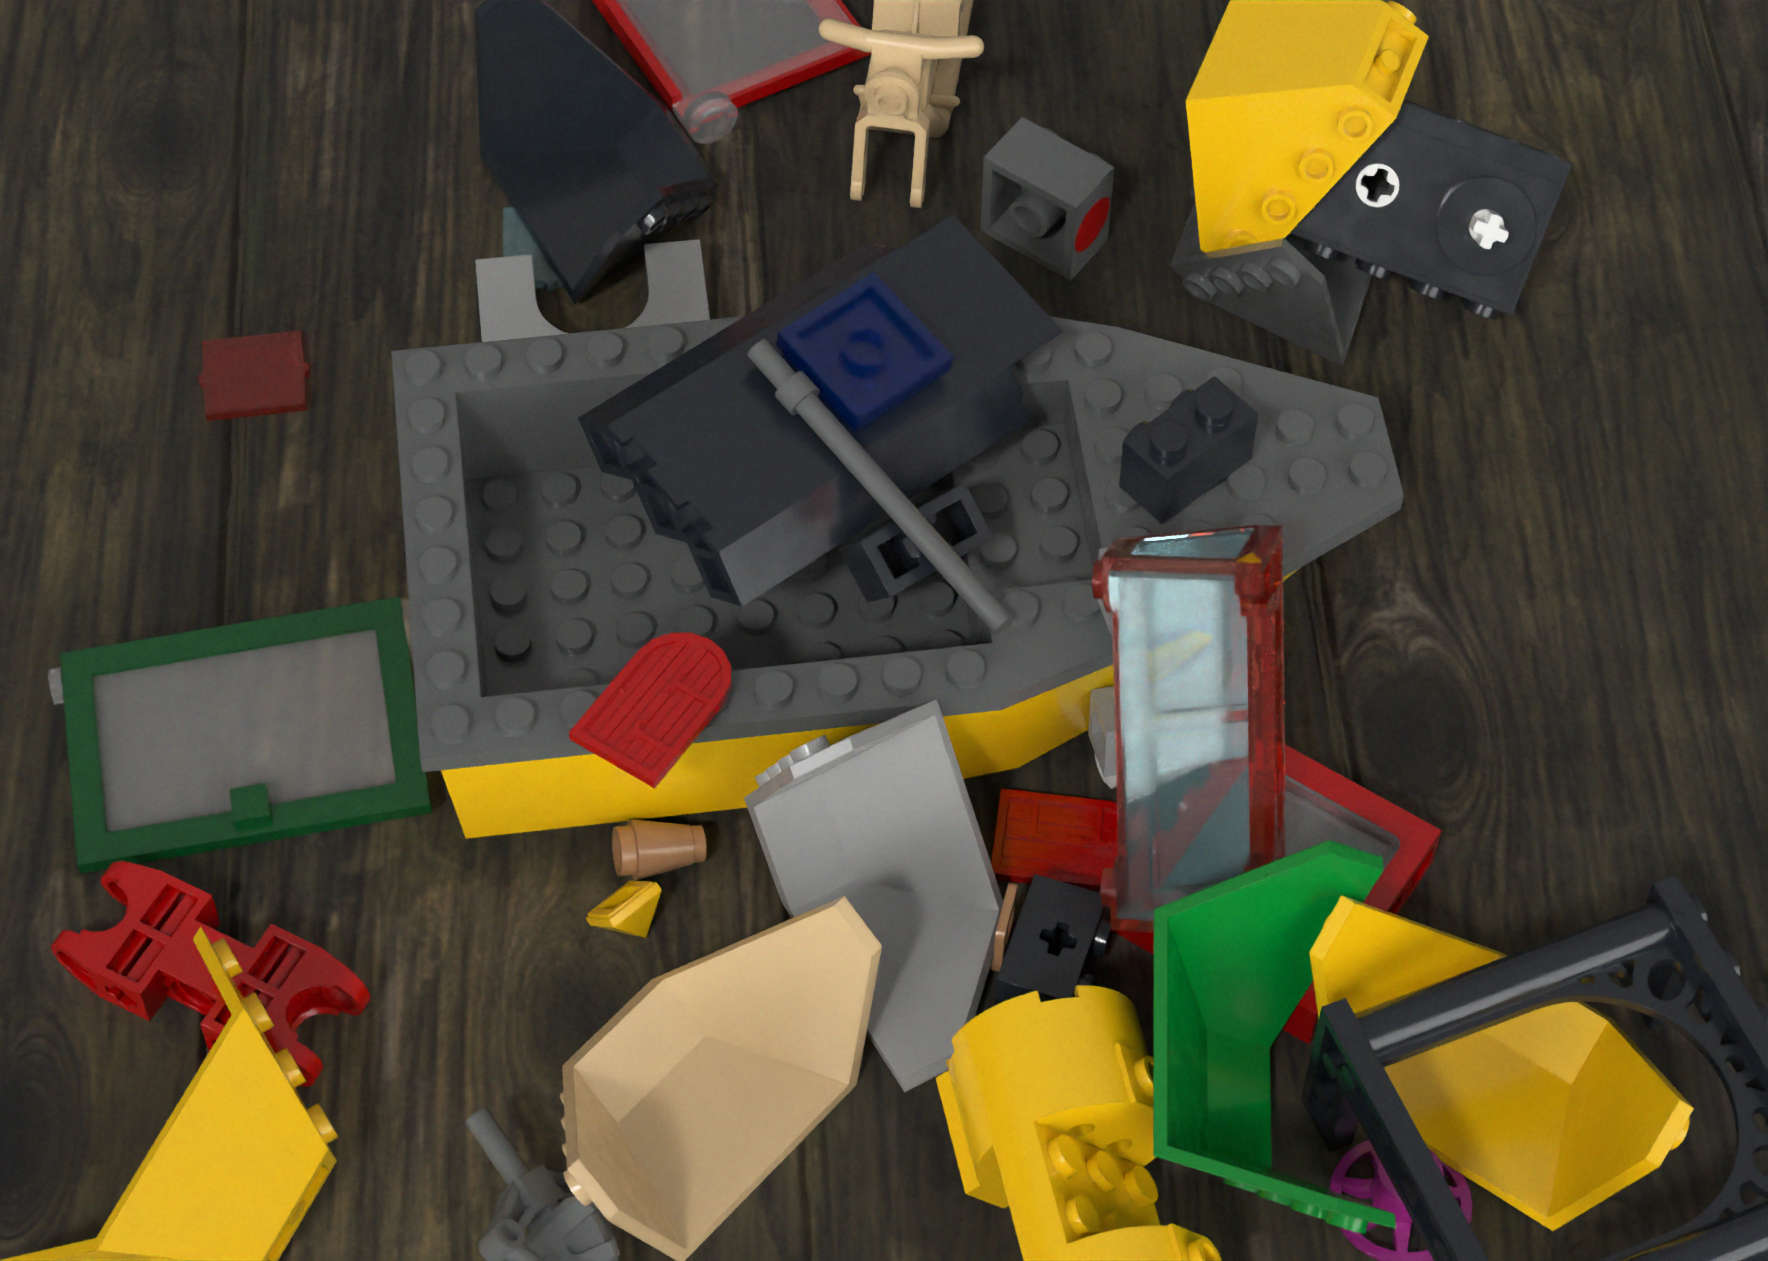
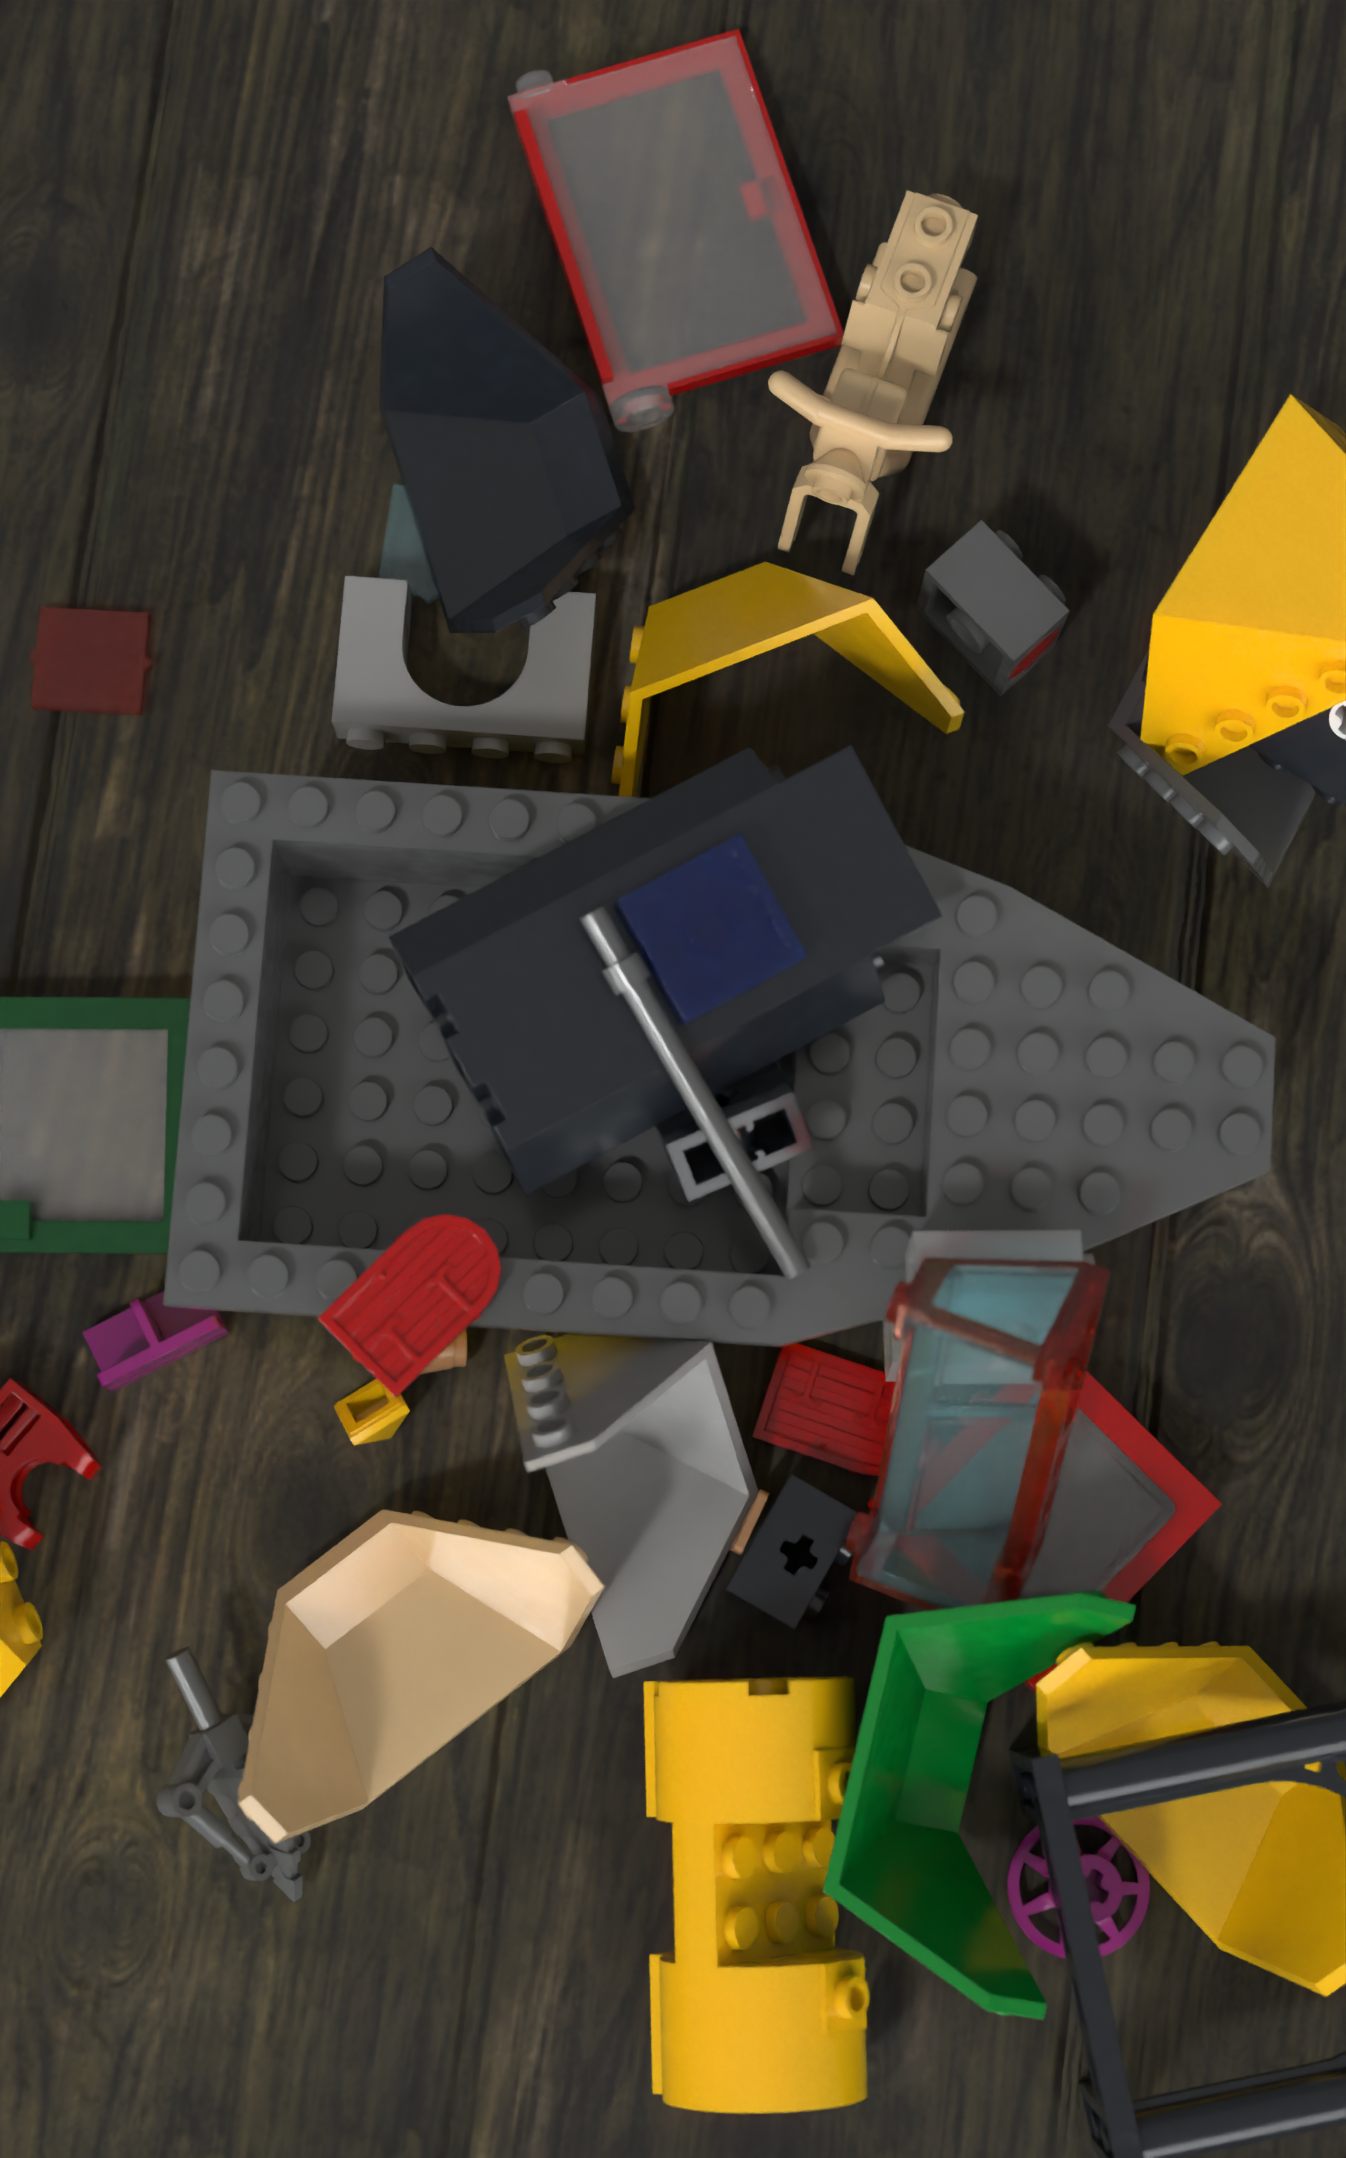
camera: 10 degrees right, 25 degrees up
black brick [1119,376,1258,524] -> none
none -> magenta panel [82,1291,230,1391]
none -> yellow piece [611,562,965,797]

